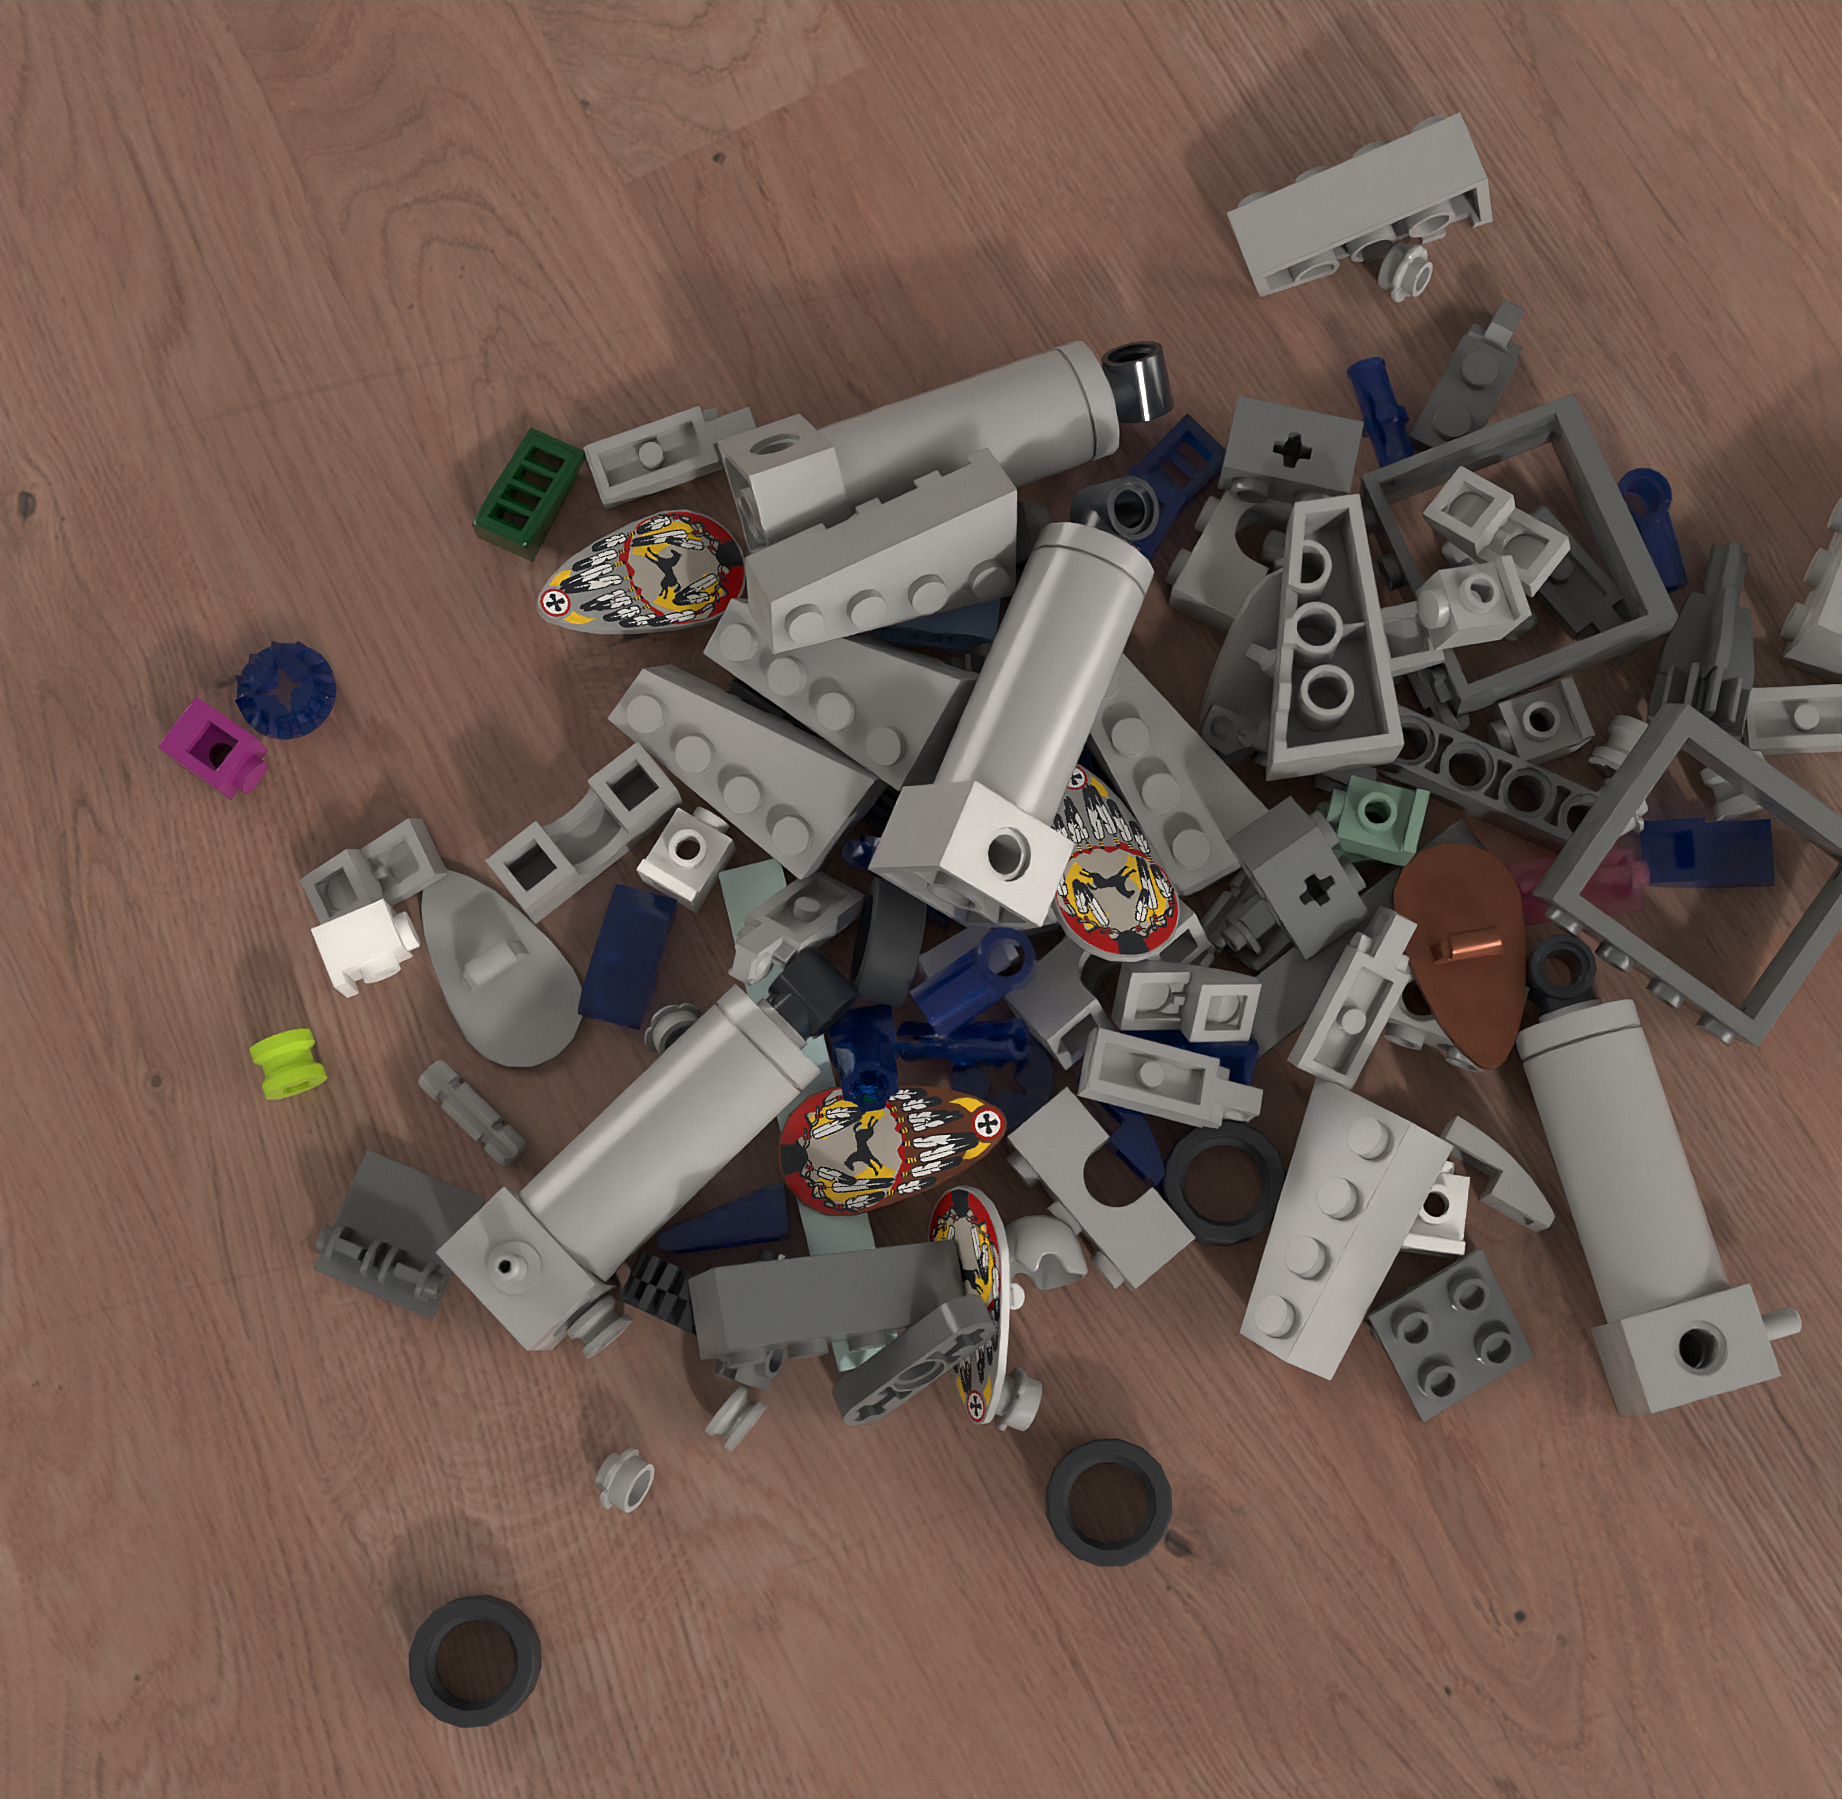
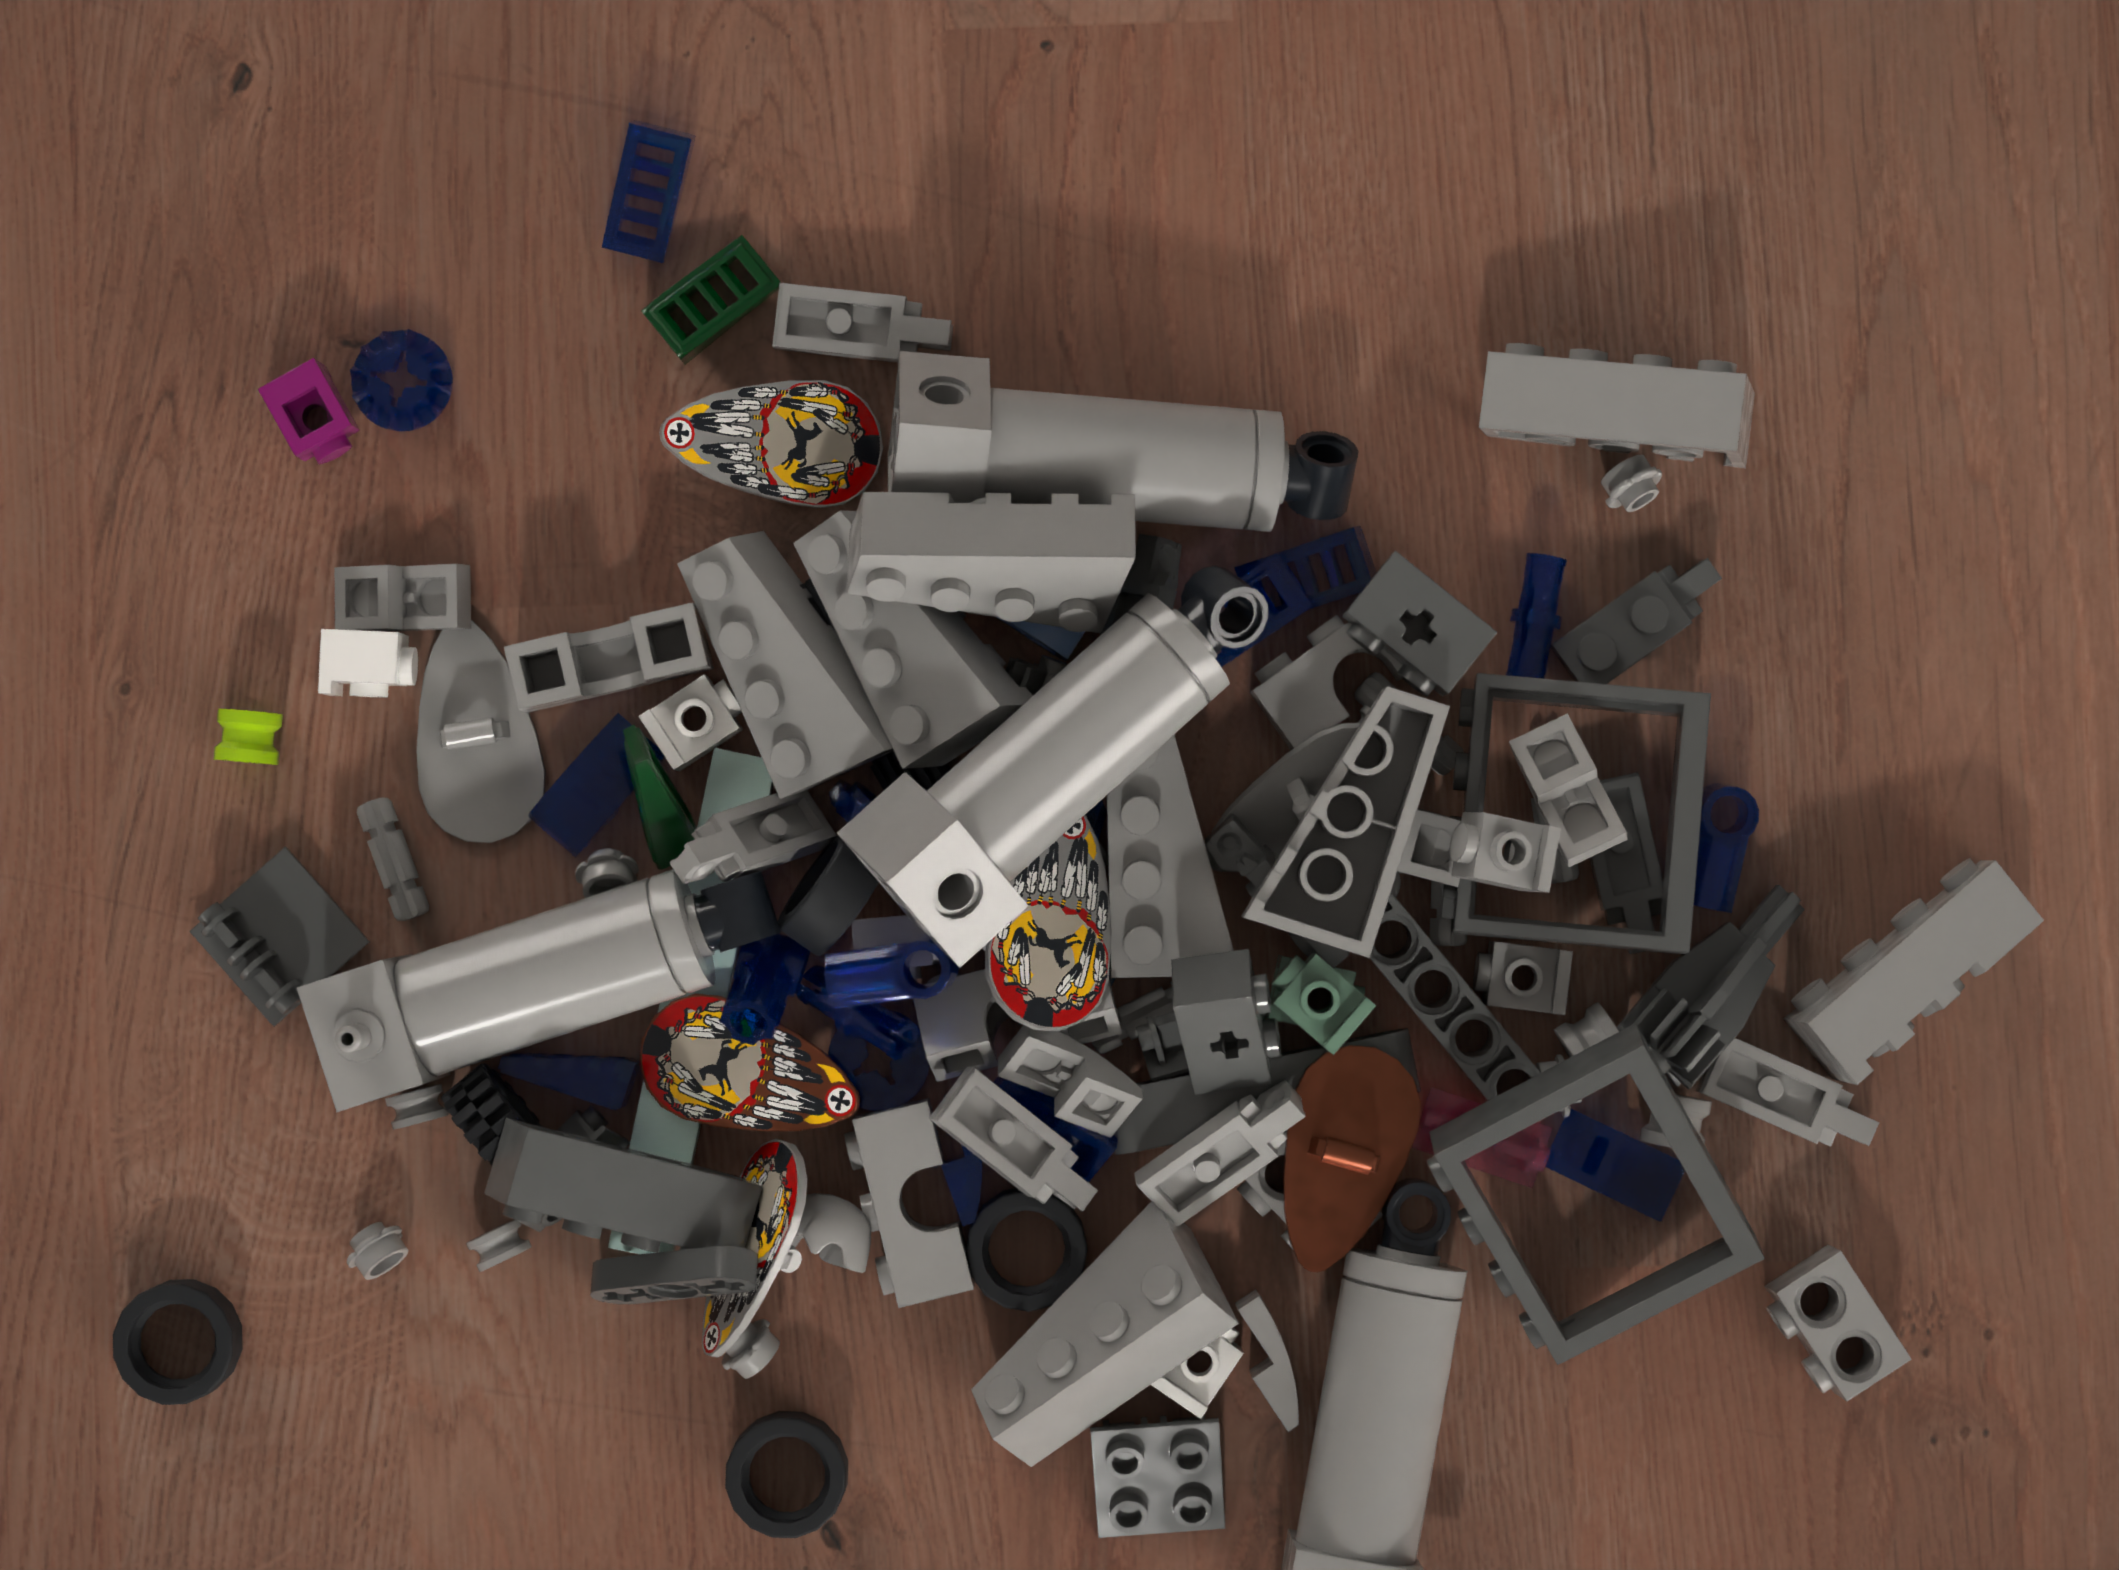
camera: 20 degrees right, 10 degrees up
none -> clear blue slope [601,120,696,263]
none -> dark green slope [623,725,697,870]

